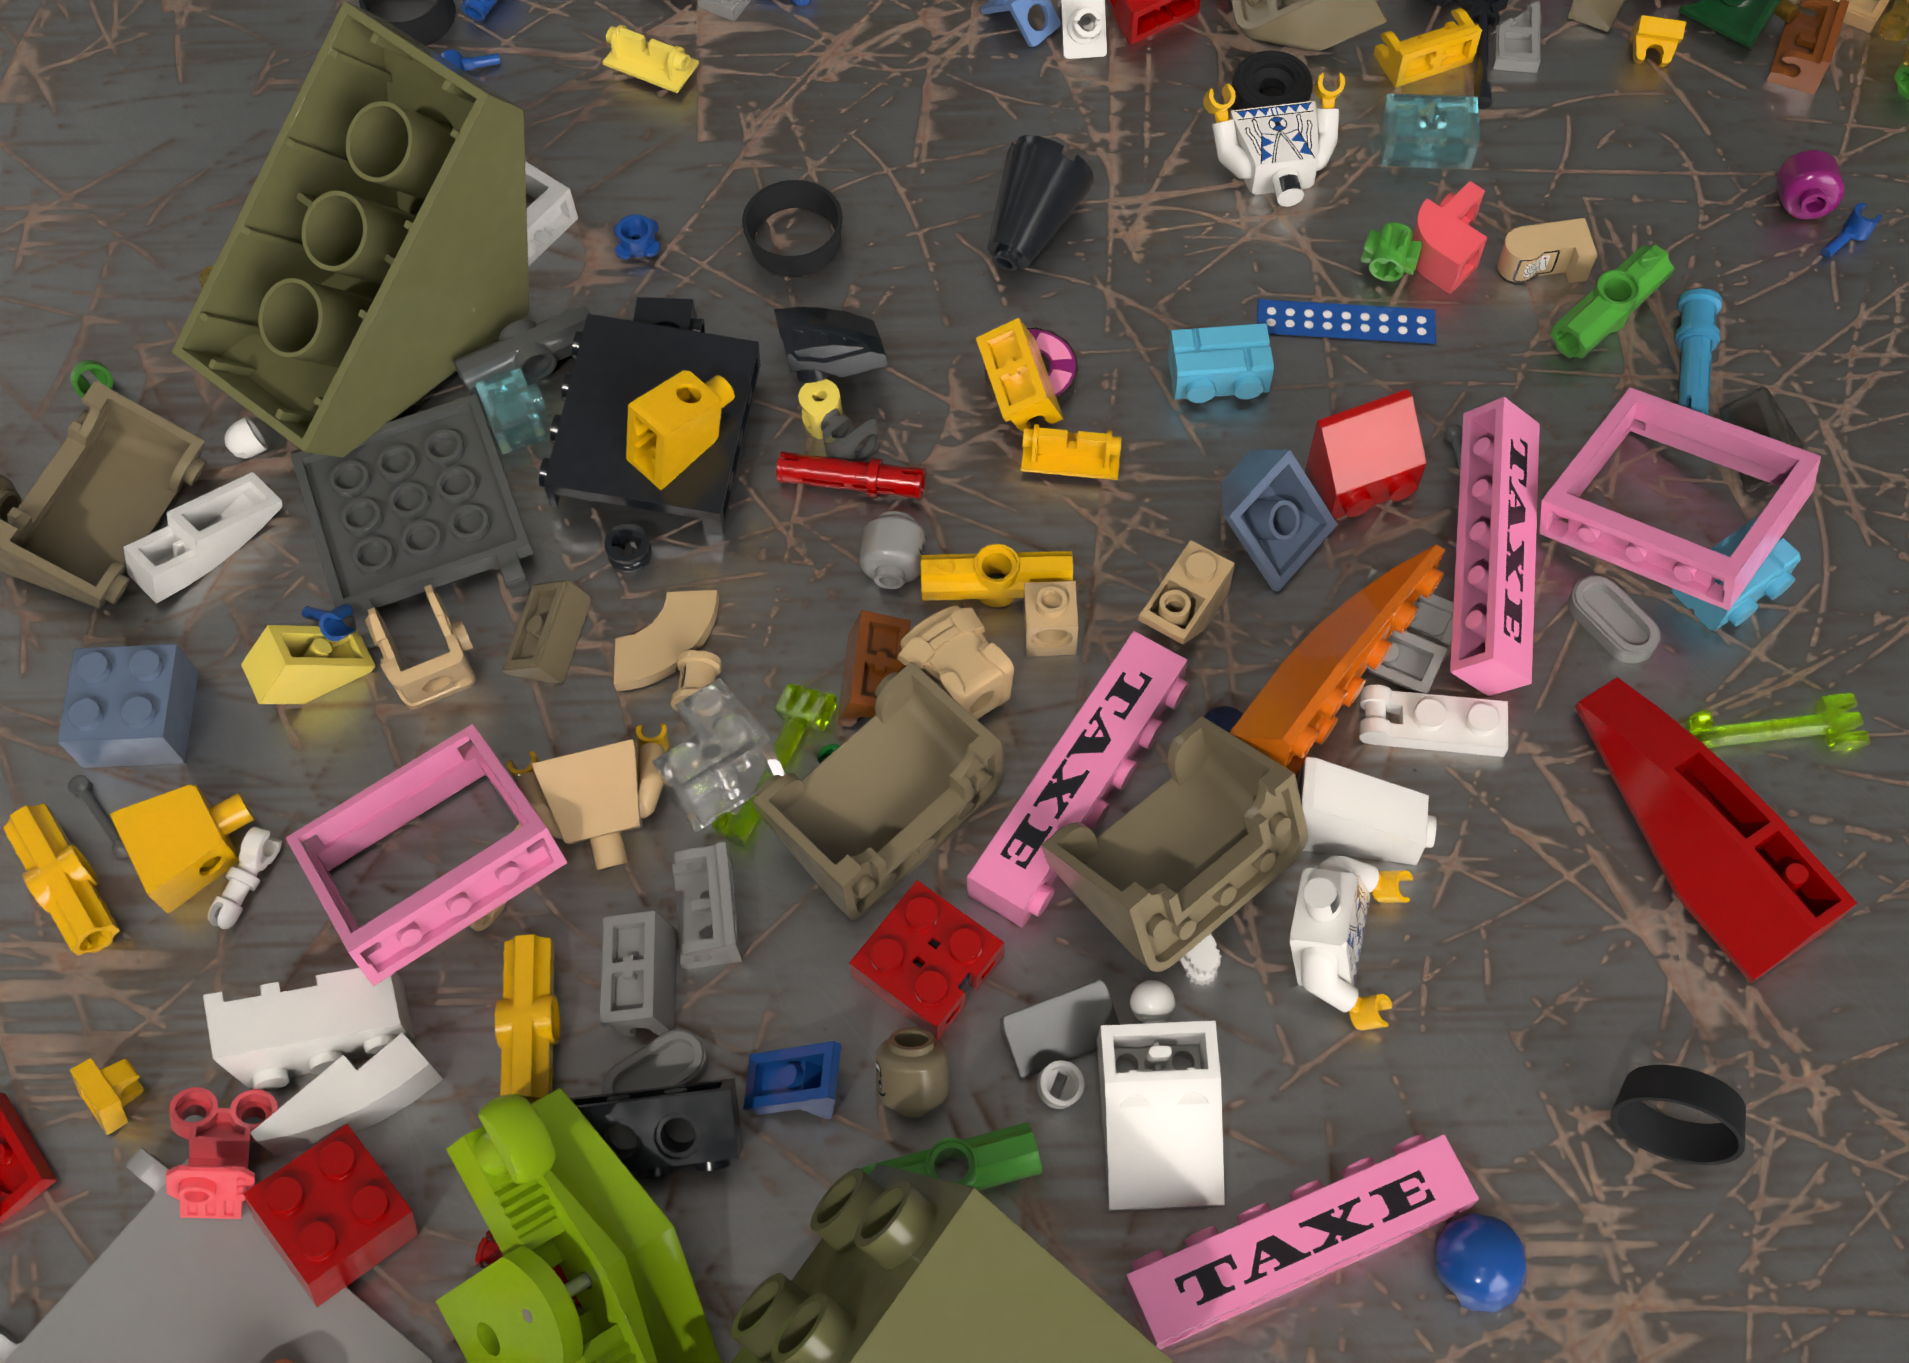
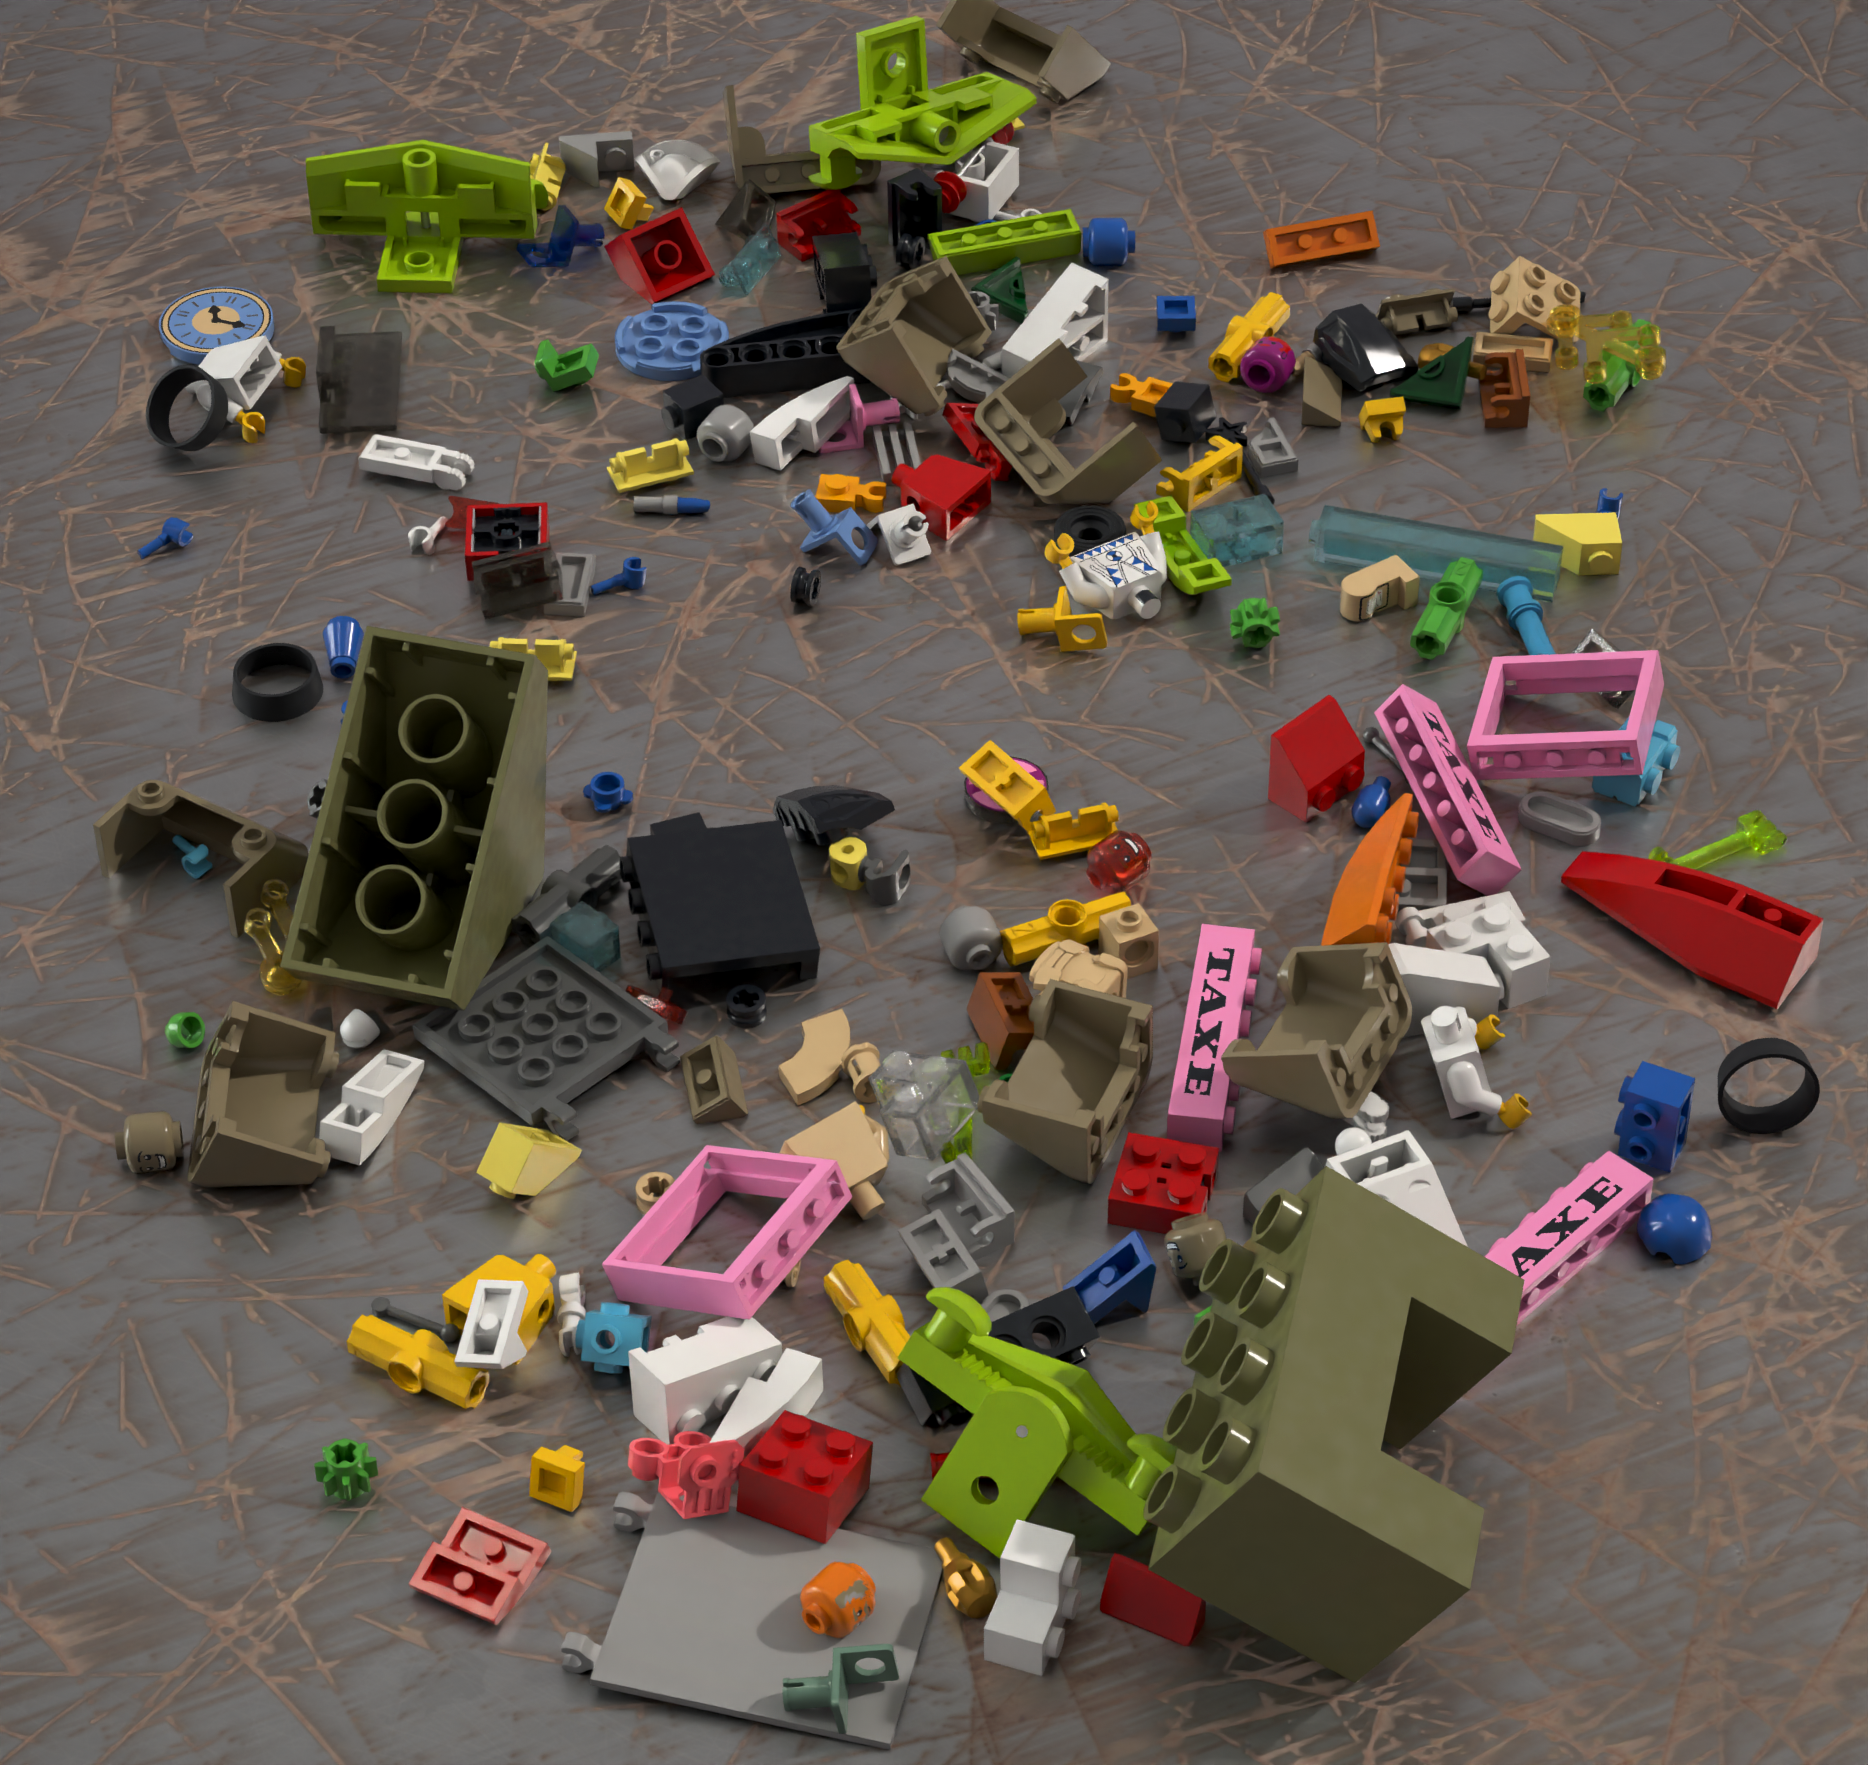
camera: 25 degrees left, 20 degrees down
sand blue brick [57,644,199,768] -> none
blue hand [302,604,356,641] -> none
tan piece [365,584,476,710] -> none
yellow torso [626,370,735,490] -> none
black tyre [742,180,843,276] -> none
red pin [776,451,926,500] -> none
black cone [987,135,1094,271] -> none
tan slope [1138,540,1235,644] -> none
medium azure brick [1168,323,1274,403] -> none
sand blue slope [1221,449,1338,591] -> none
blue sticker [1257,299,1436,344] -> none
coral brick [1413,181,1488,294] -> none
magenta head [1777,150,1845,220] -> none
none -> dark tan windscreen [93,780,309,938]
none -> medium azure hand [173,835,213,879]
none -> white slope [454,1279,529,1369]
none -> medium azure brick [575,1302,652,1373]
none -> clear red piece [625,985,688,1025]
none -> tan bush [635,1171,675,1215]
none -> black bush [790,567,821,606]
none -> yellow bracket [1017,586,1107,652]
none -> clear red head [1086,830,1152,894]
none -> lime slope [1134,495,1232,594]
none -> clear light blue brick [1309,505,1563,602]
none -> blue cylinder [1351,776,1391,828]
none -> white brick [1425,902,1551,1009]
none -> light yellow slope [1532,512,1622,576]
none -> blue brick [1614,1061,1695,1173]

